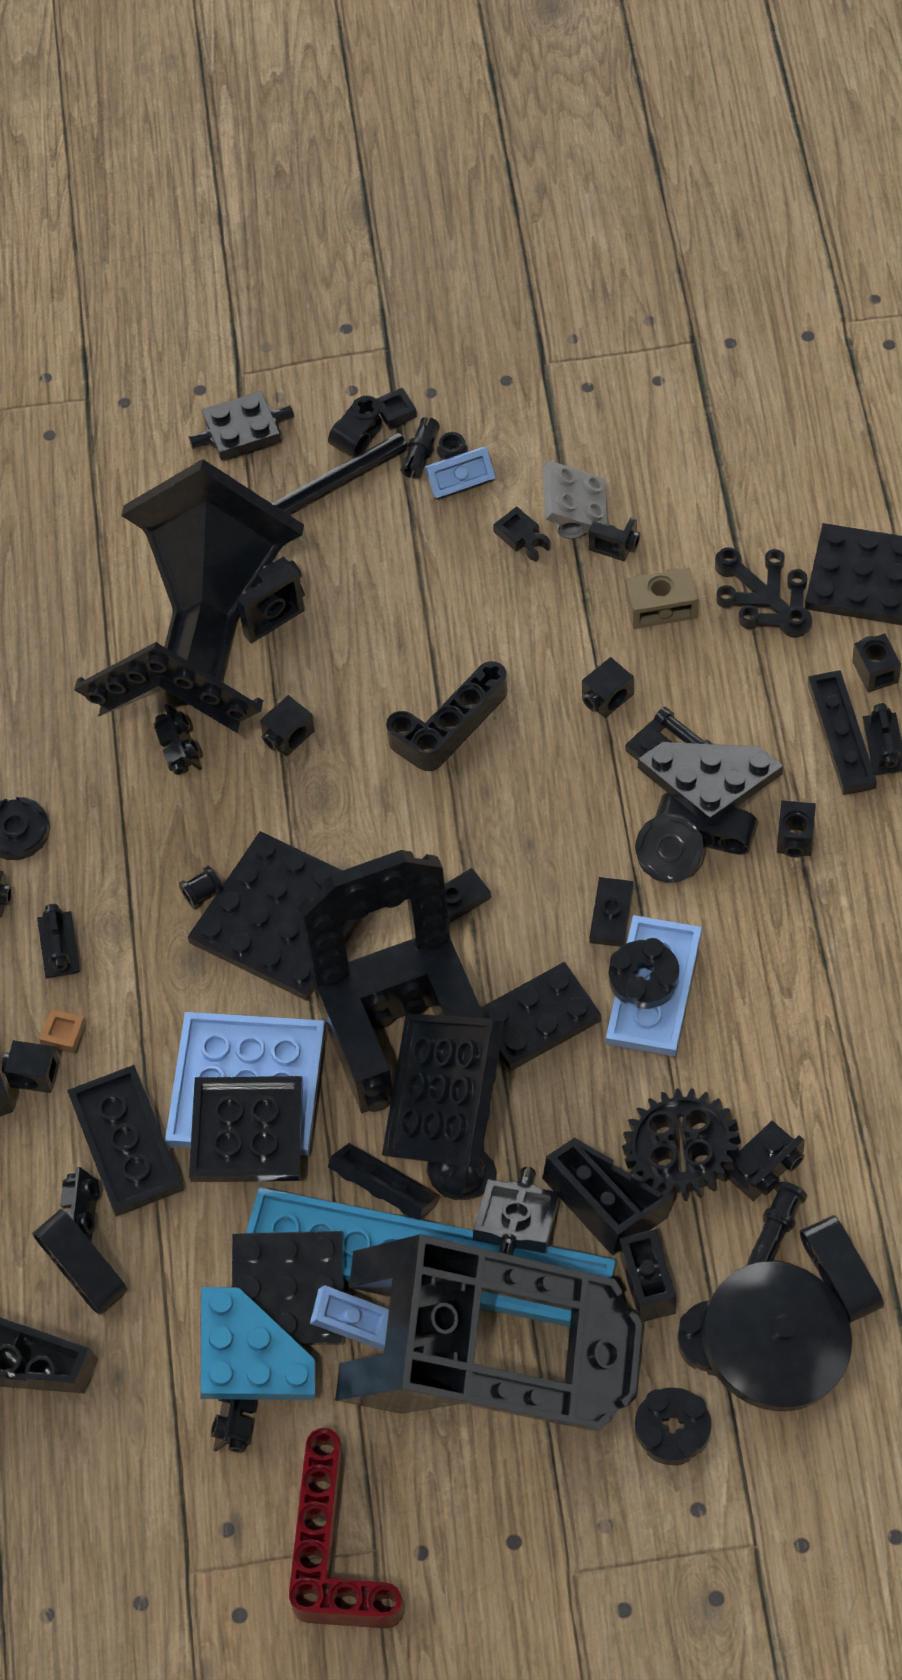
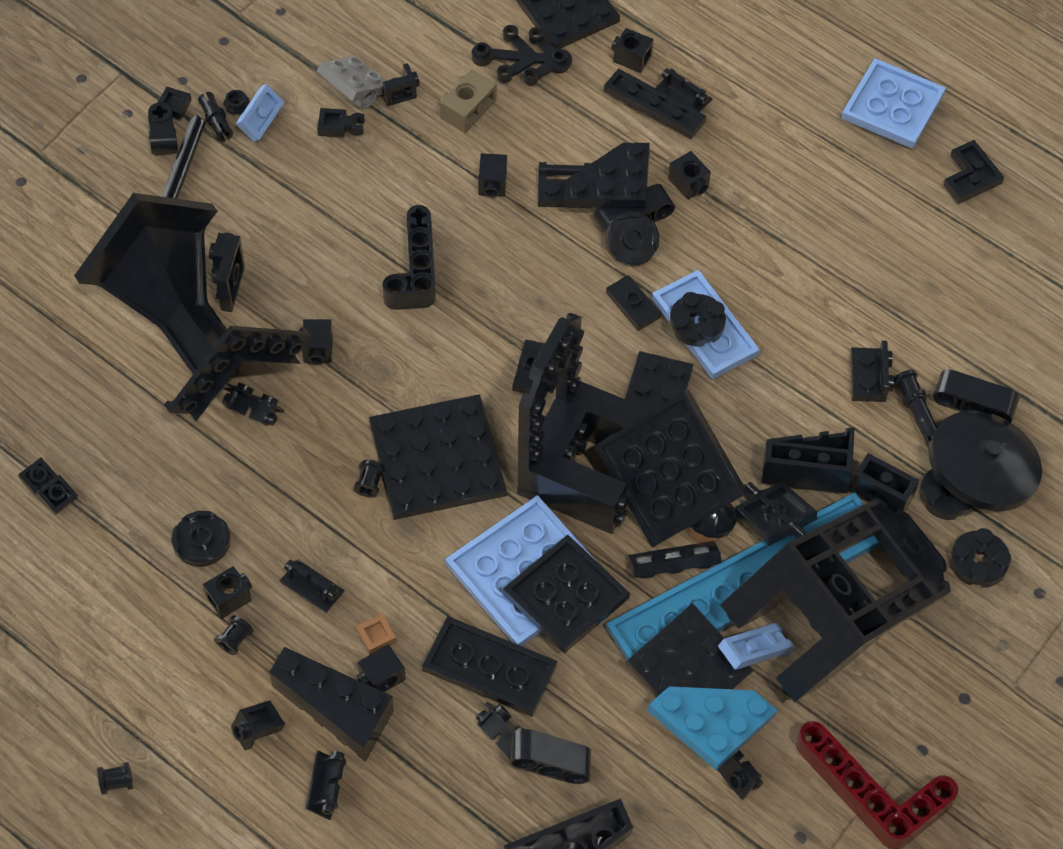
camera: 50 degrees left, 0 degrees up
plate [188,391,294,461] -> none
black gear [622,1088,741,1201] -> none

